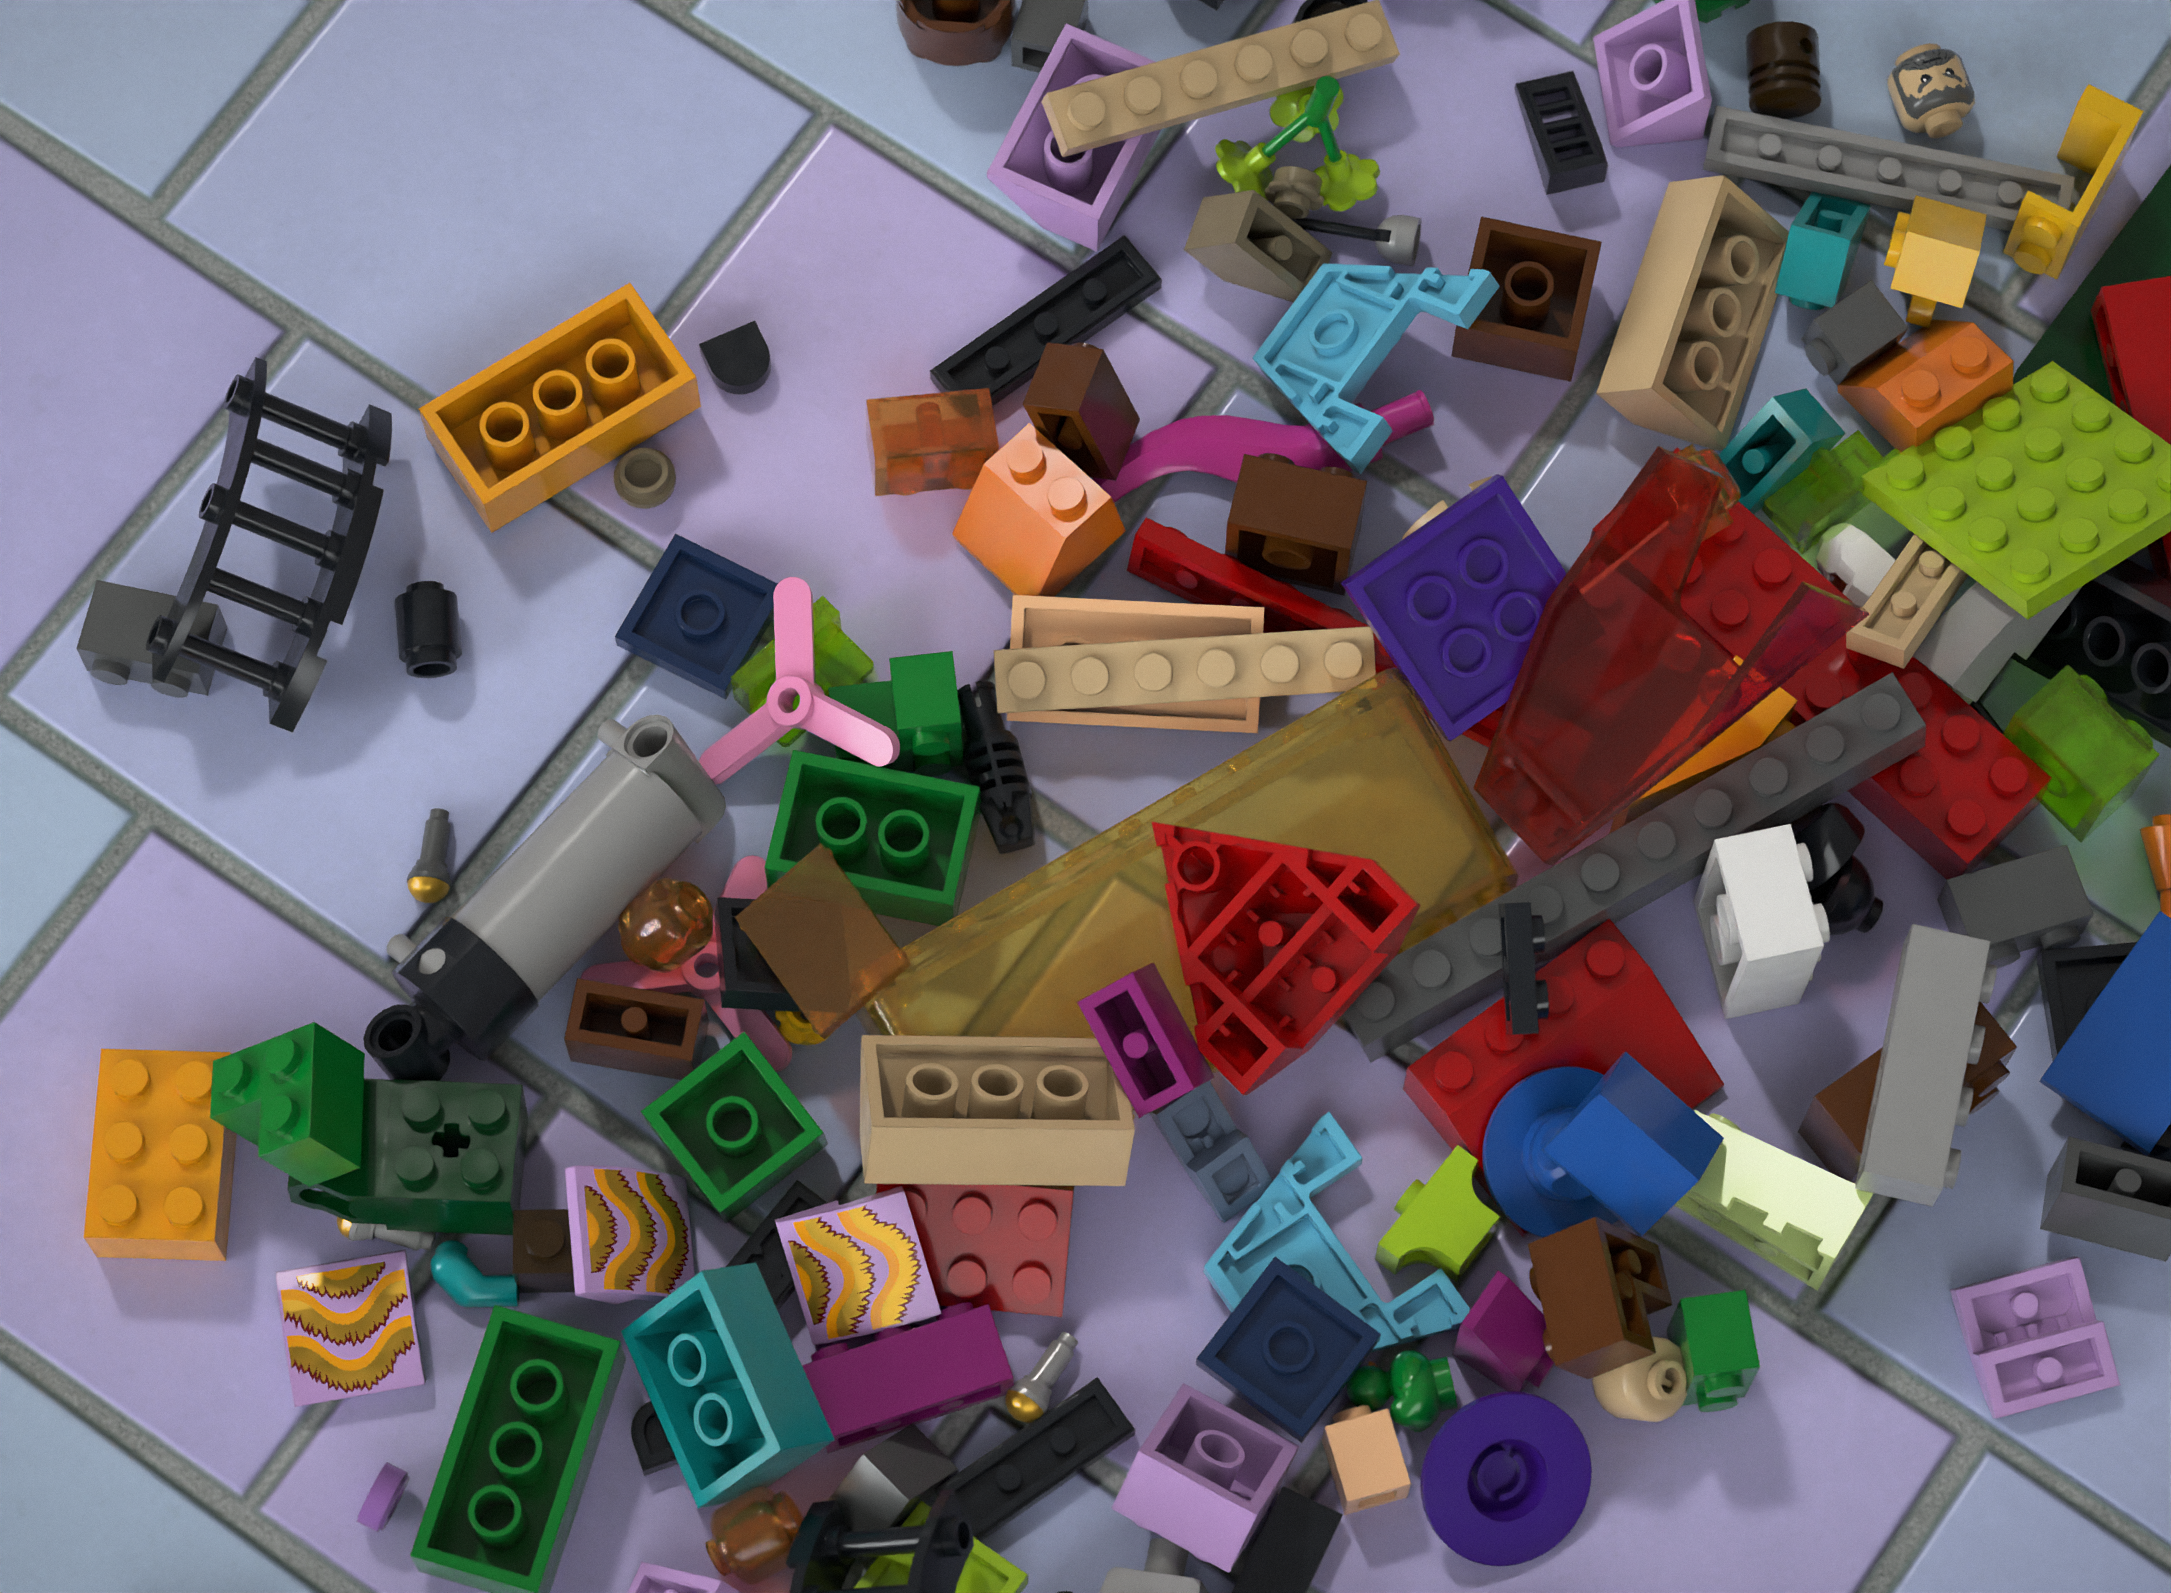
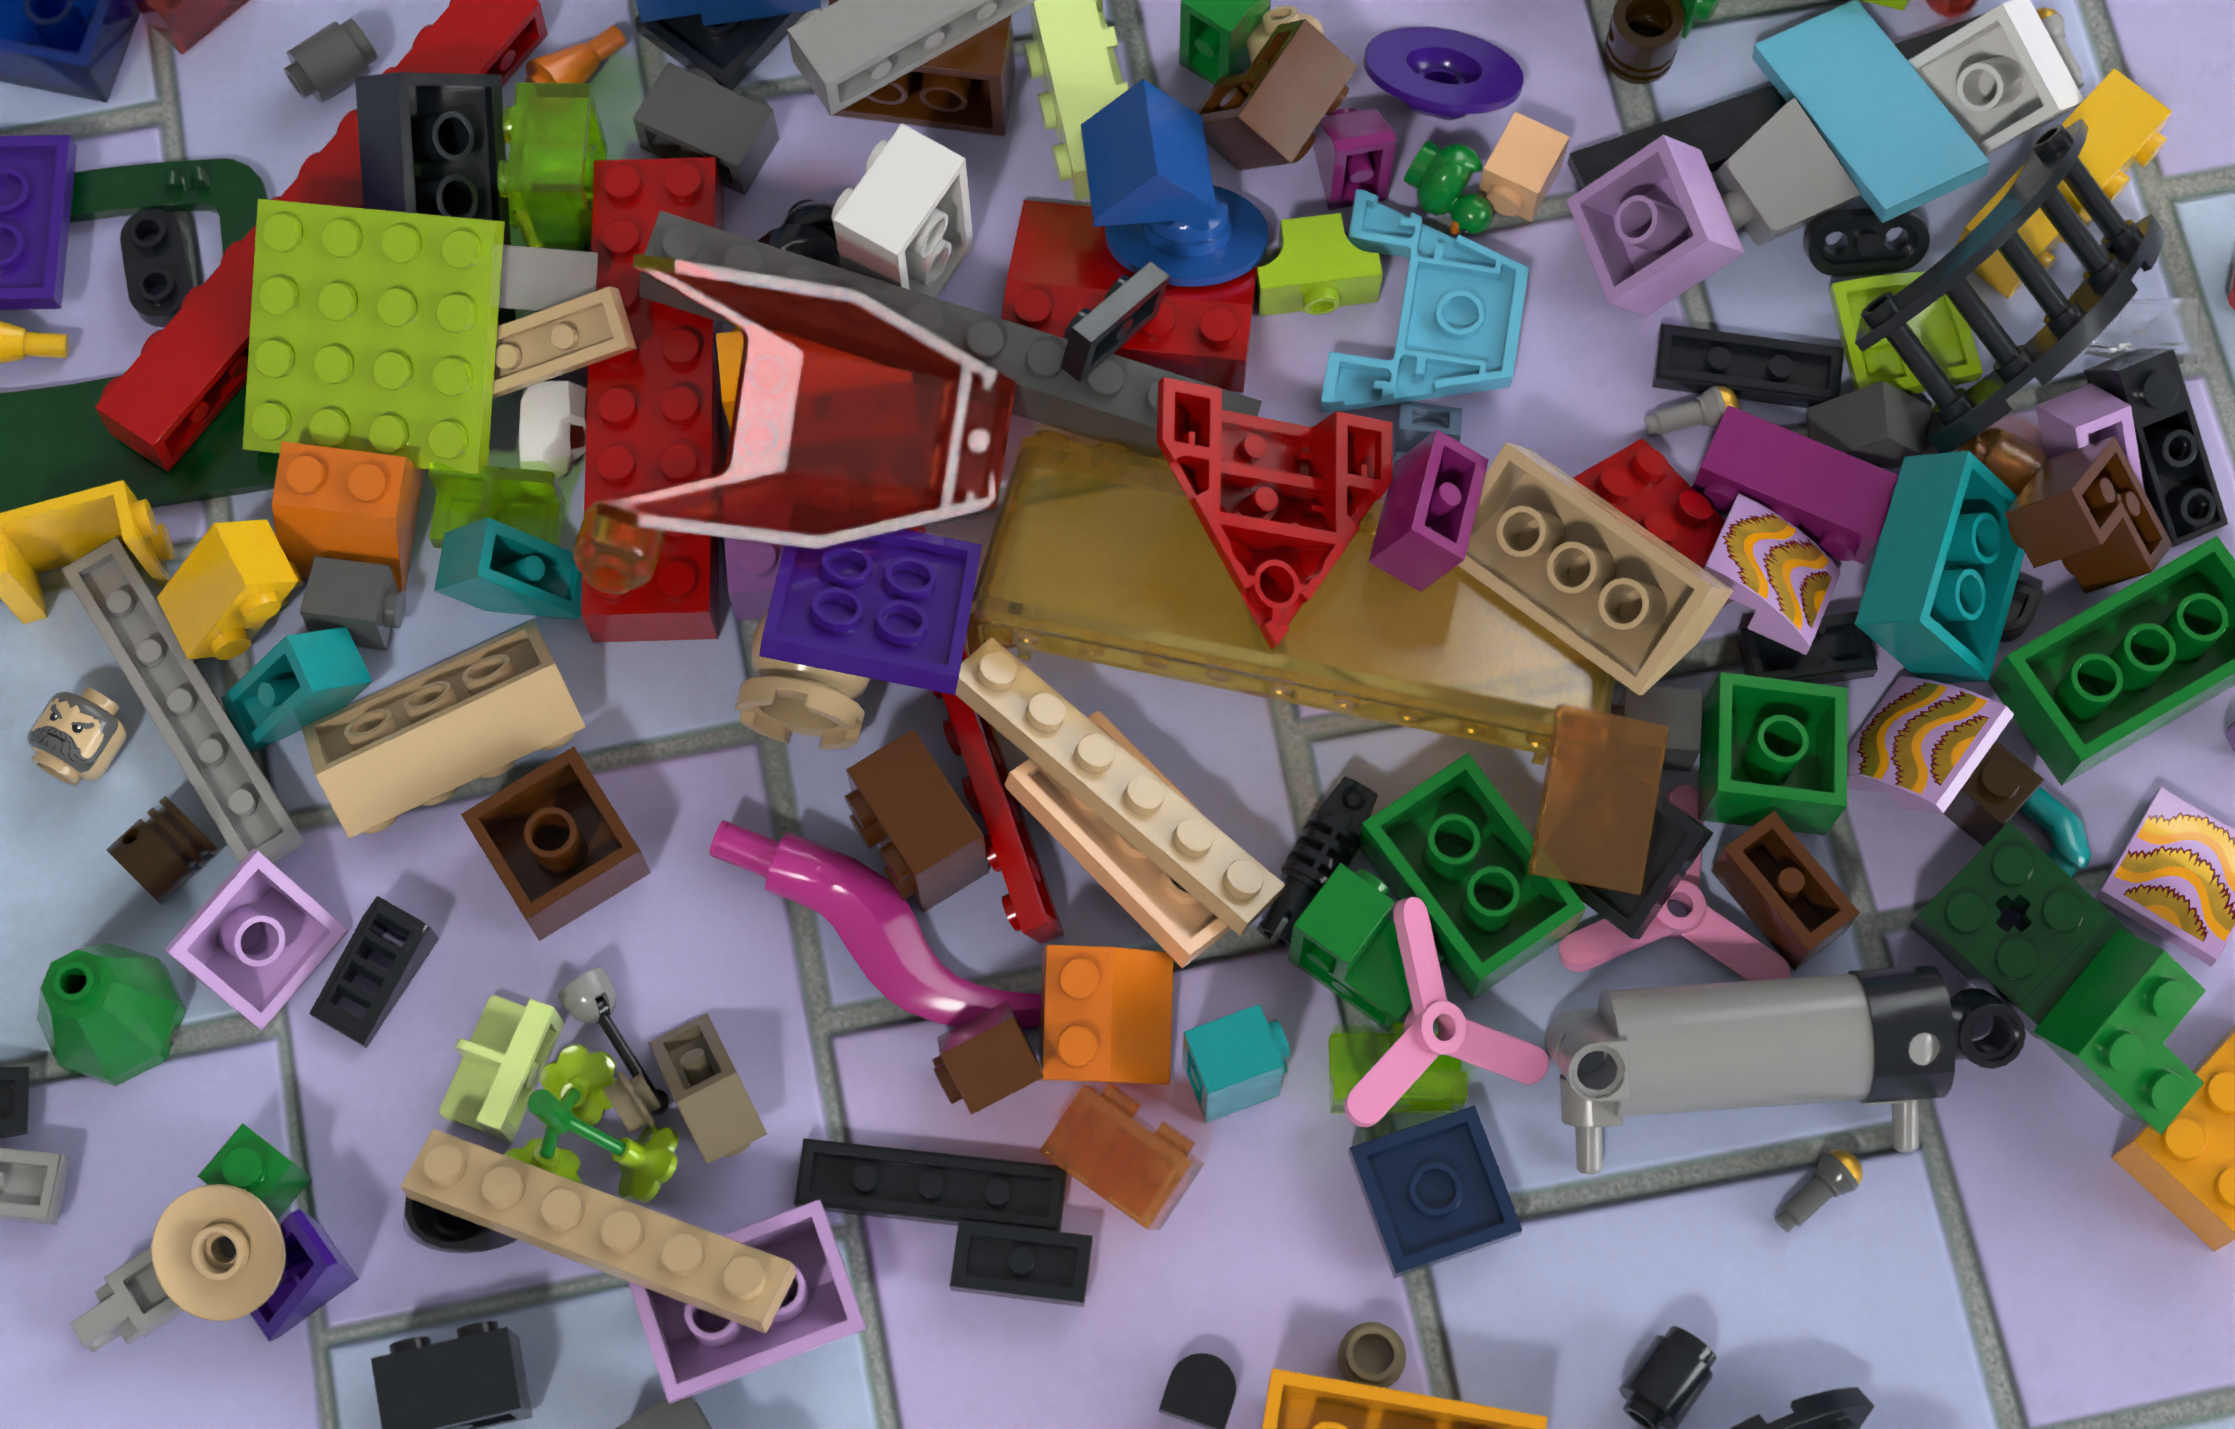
camera: 135 degrees left, 0 degrees up
clear orange head [618,878,713,973] -> none
dark blue plate [1196,1257,1381,1443] -> none
medium azure wing [1252,264,1500,474] -> none
none -> yellowish green panel [439,995,565,1144]
none -> black plate [950,1219,1093,1307]
none -> teal brick [1182,1004,1291,1123]
none -> dark grey brick [1604,686,1703,772]
none -> reddish brown brick [2004,436,2172,594]

